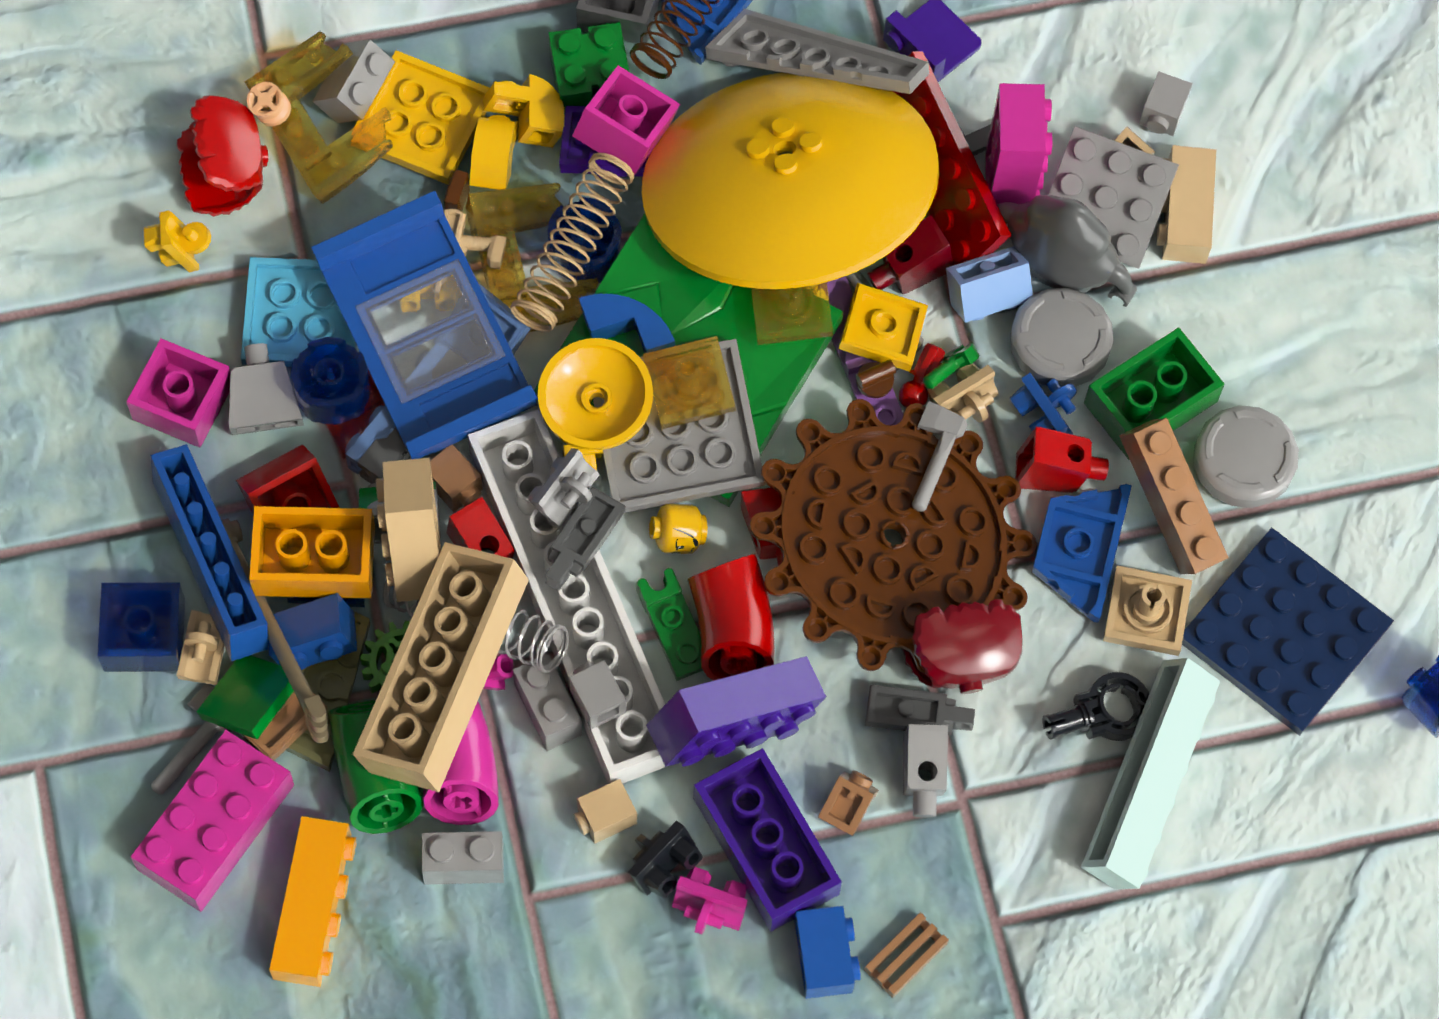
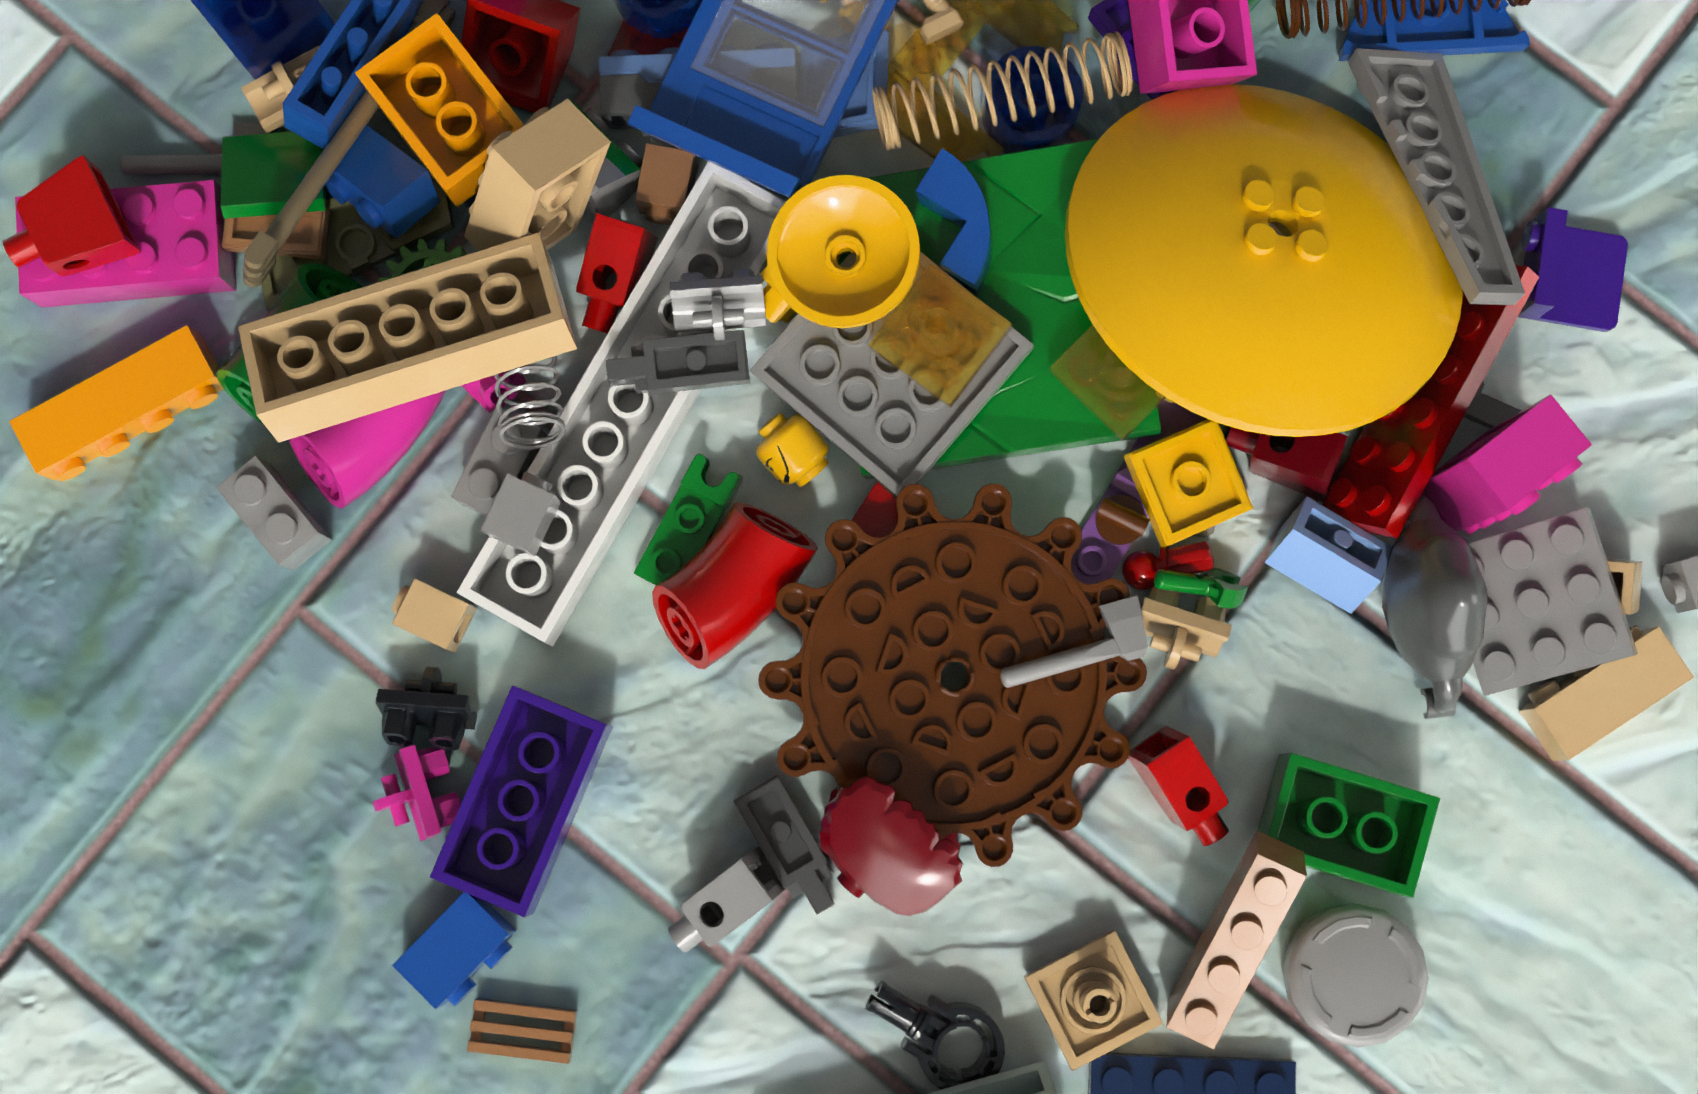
camera: 55 degrees right, 15 degrees up
brick [646,656,826,767] -> none
medium nougat bracket [818,770,879,836] -> none
light grey piece [1010,288,1114,387] -> none
blue hips [1010,373,1077,435] -> none
blue wing [1032,484,1132,623] -> none
none -> red torso [2,155,141,276]

